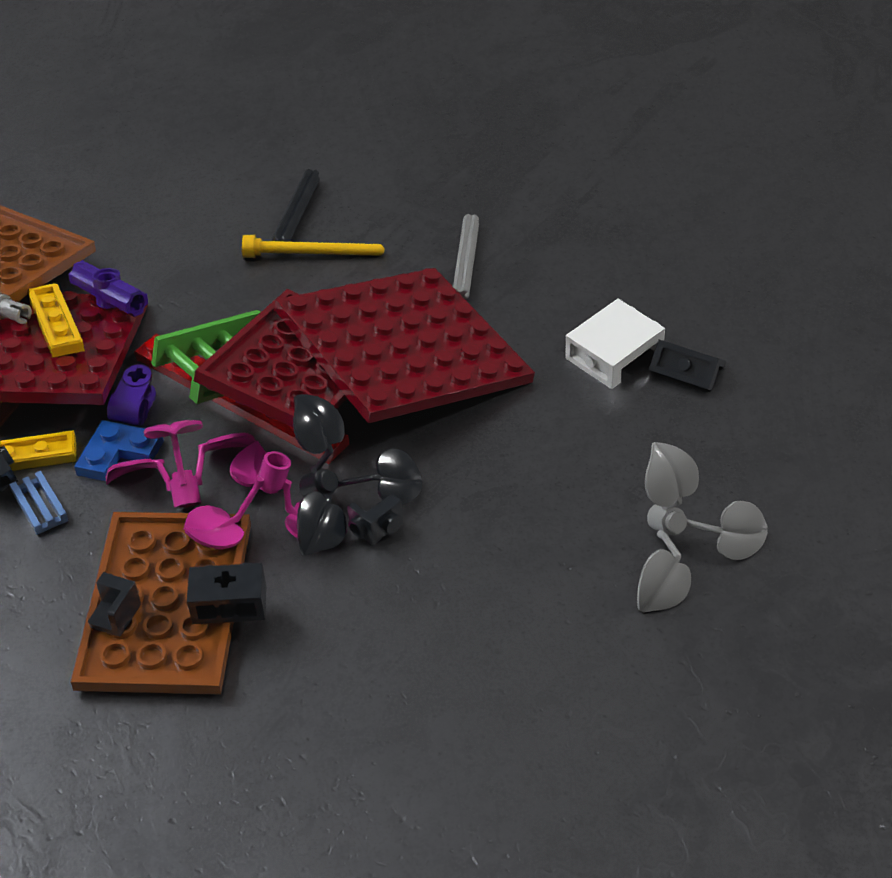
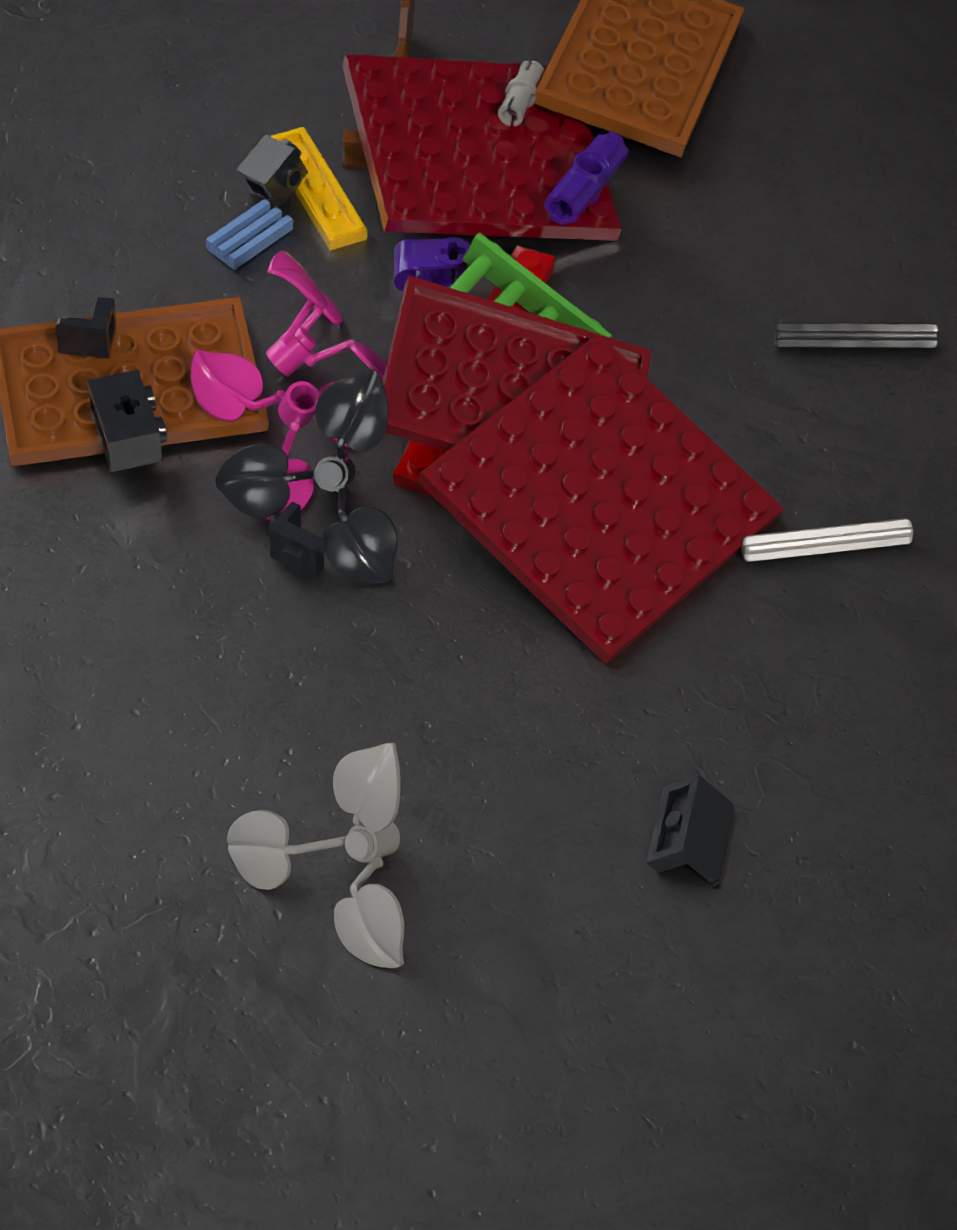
camera: 70 degrees right, 5 degrees up
yellow tile [28,283,85,358] -> none
blue plate [74,420,164,481] -> none
yellow piece [242,235,385,259] -> none
white panel [565,299,665,389] -> none

